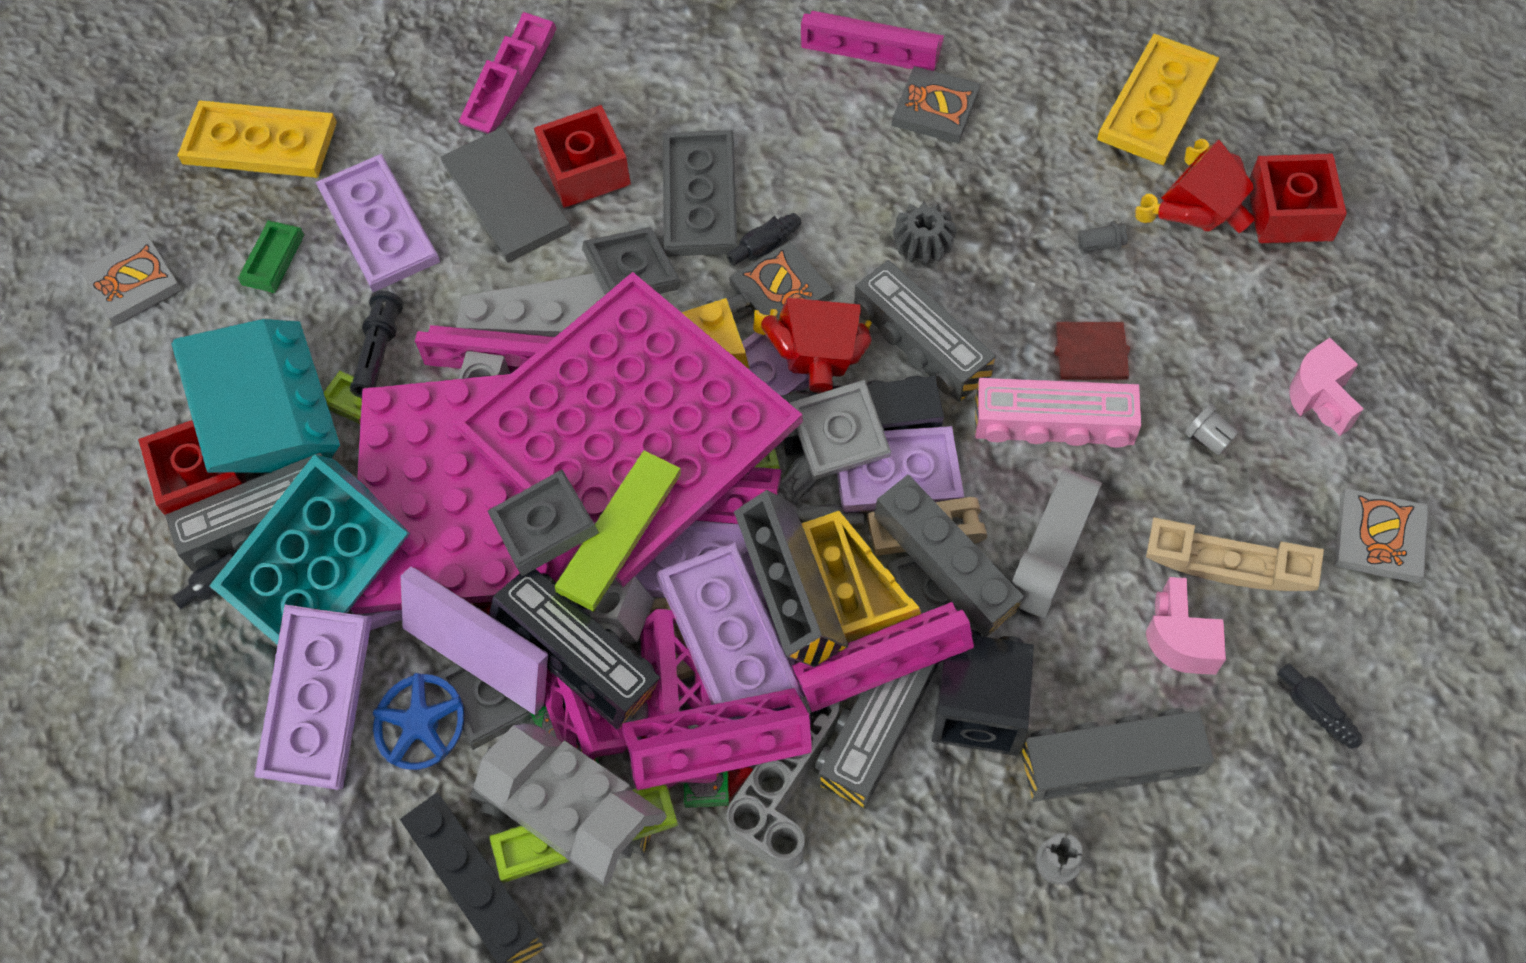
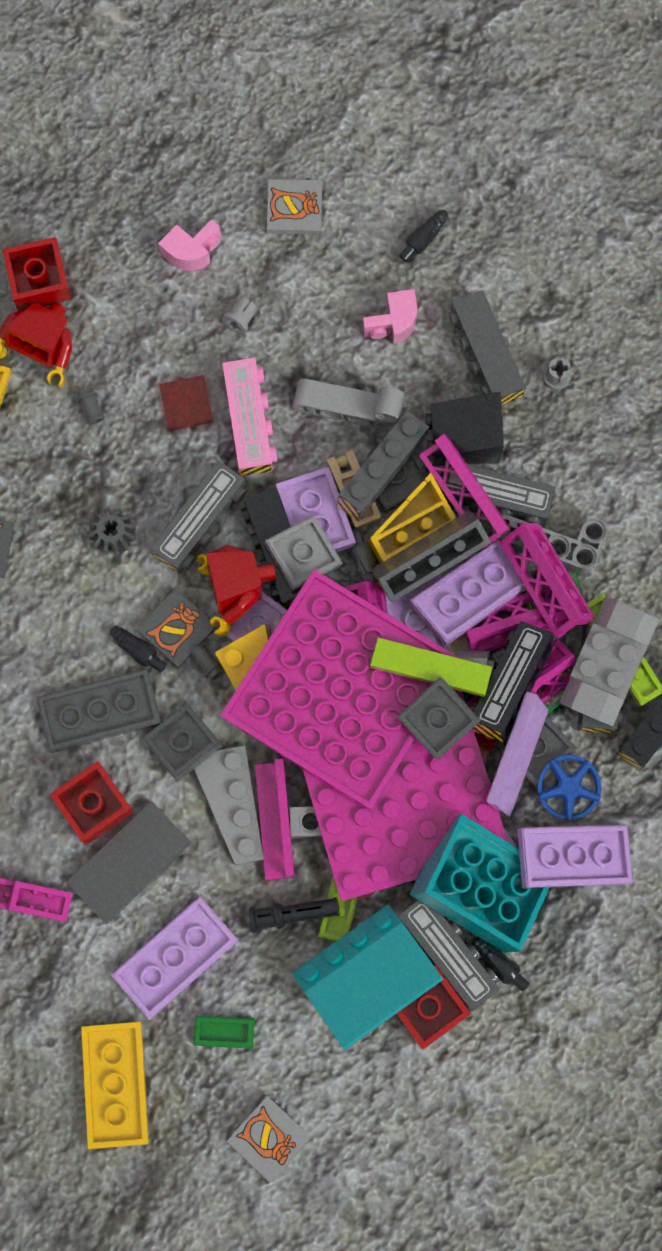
camera: 105 degrees left, 15 degrees up
tan slope [1146,517,1324,591] -> none

